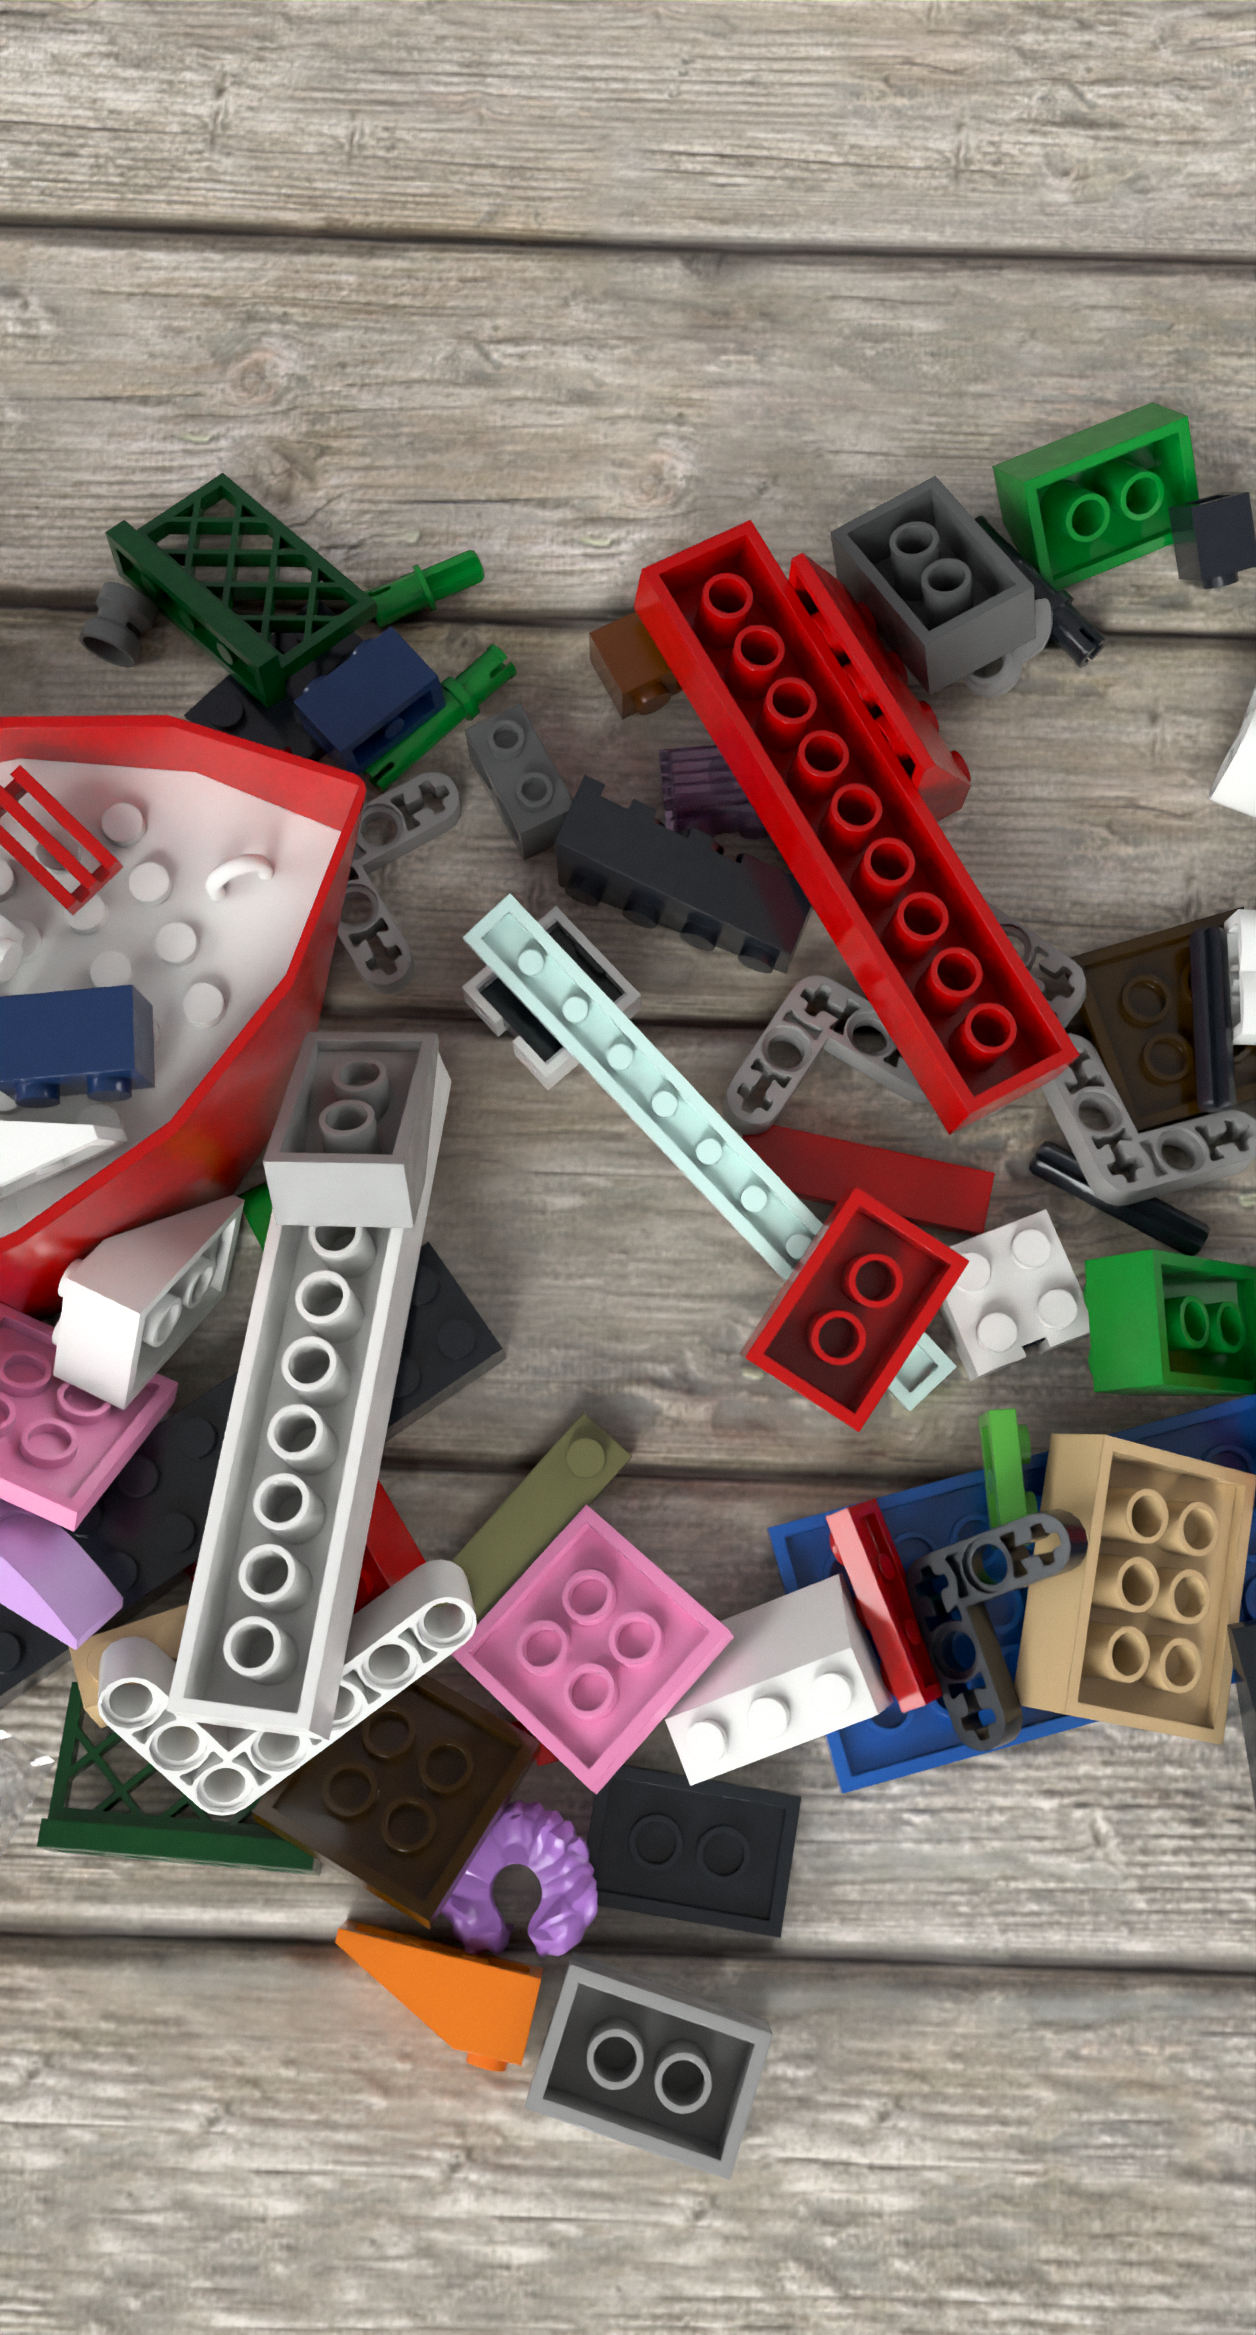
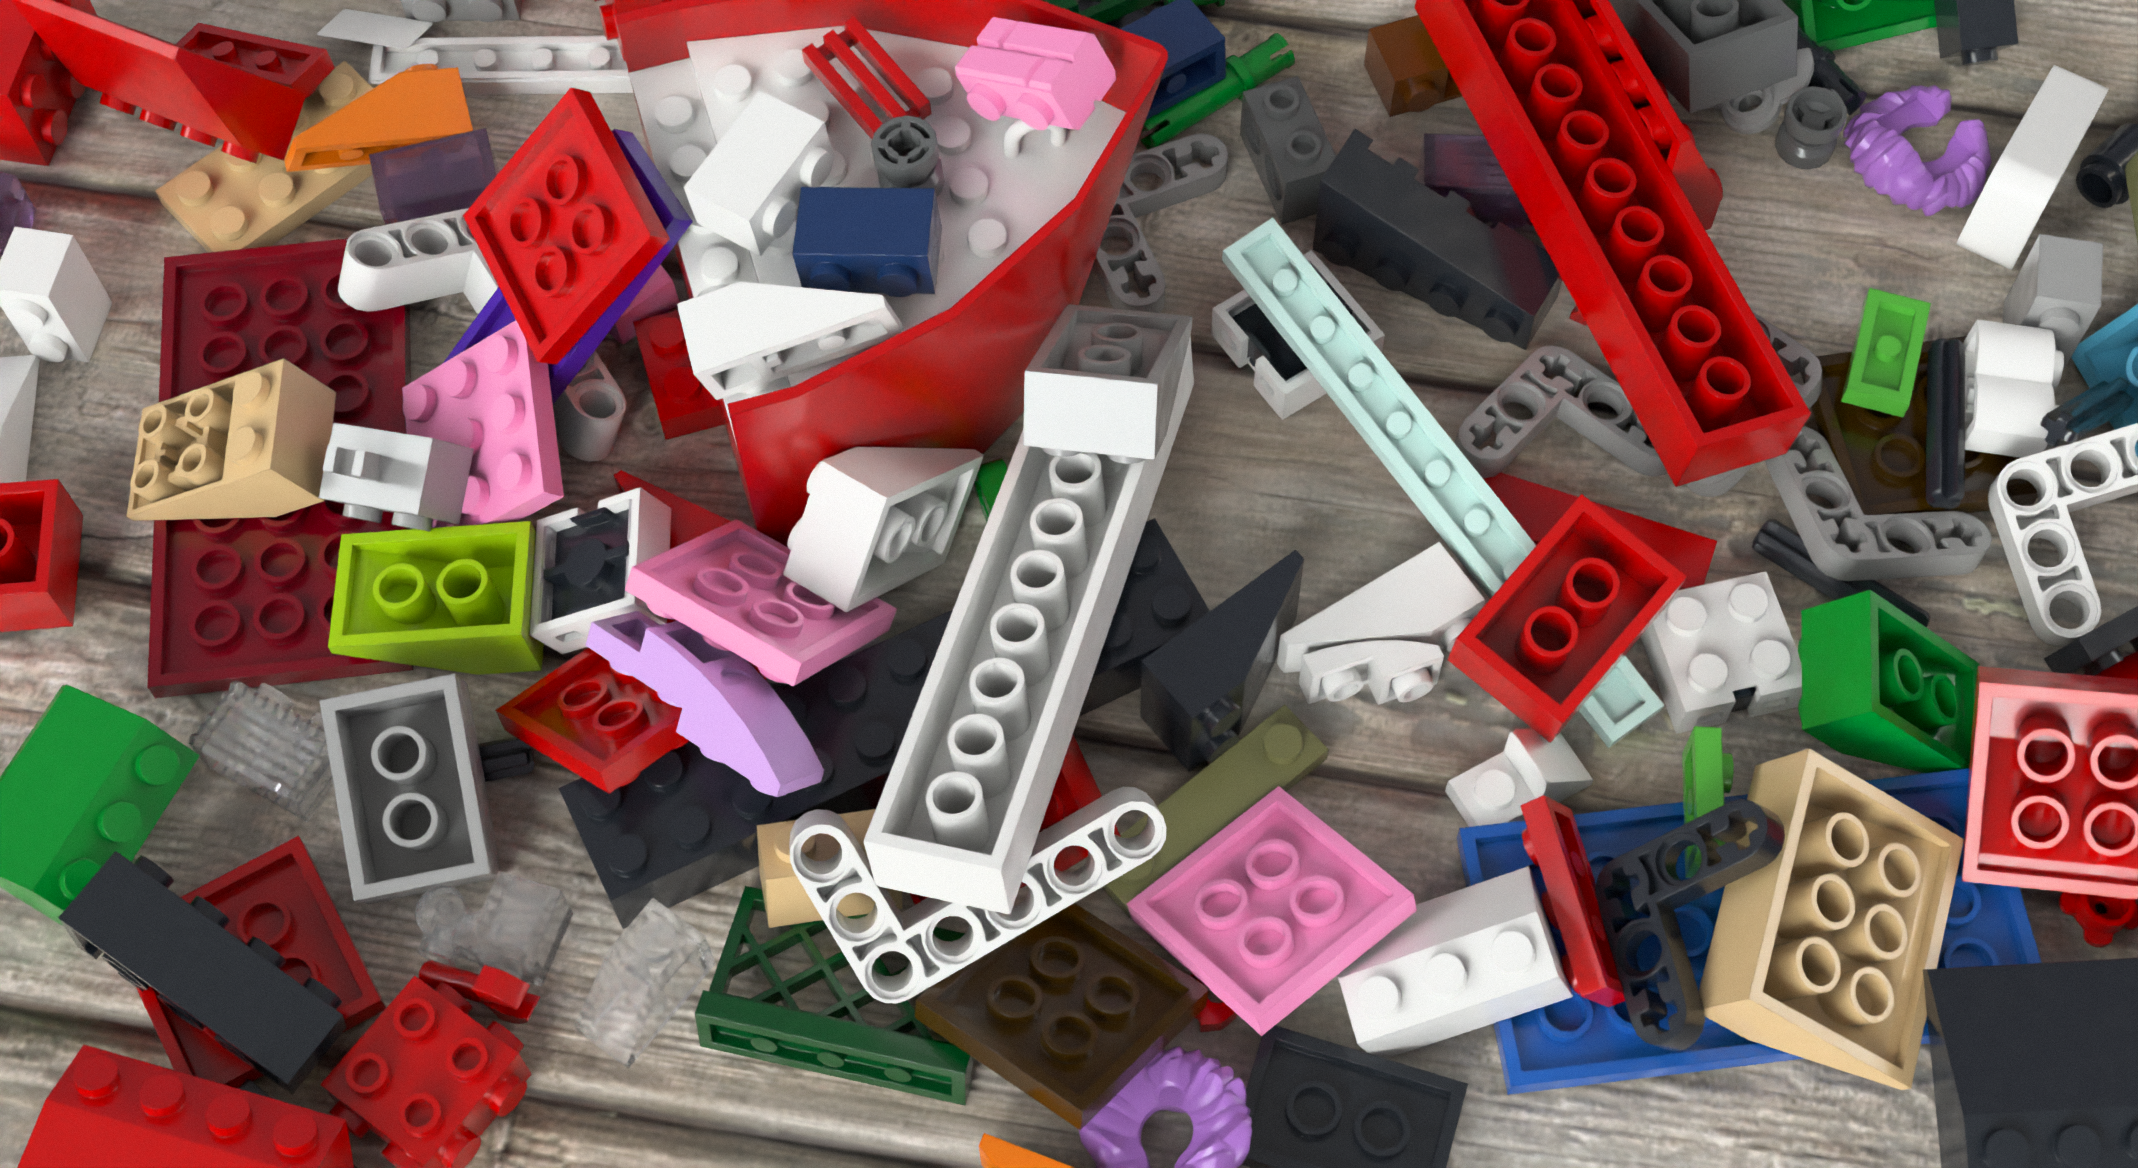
camera: 10 degrees right, 15 degrees down
none -> dark grey wheel [871,116,945,198]
none -> bright pink brick [955,17,1116,130]
none -> black slope [1140,550,1304,772]
none -> white slope [1277,542,1485,673]
none -> white slope [1299,640,1444,705]
none -> white slope [1445,728,1593,827]
none -> dark grey wheel [1775,86,1847,170]
none -> bright green plate [1841,288,1931,417]
none -> medium lavender piece [1843,85,1992,217]

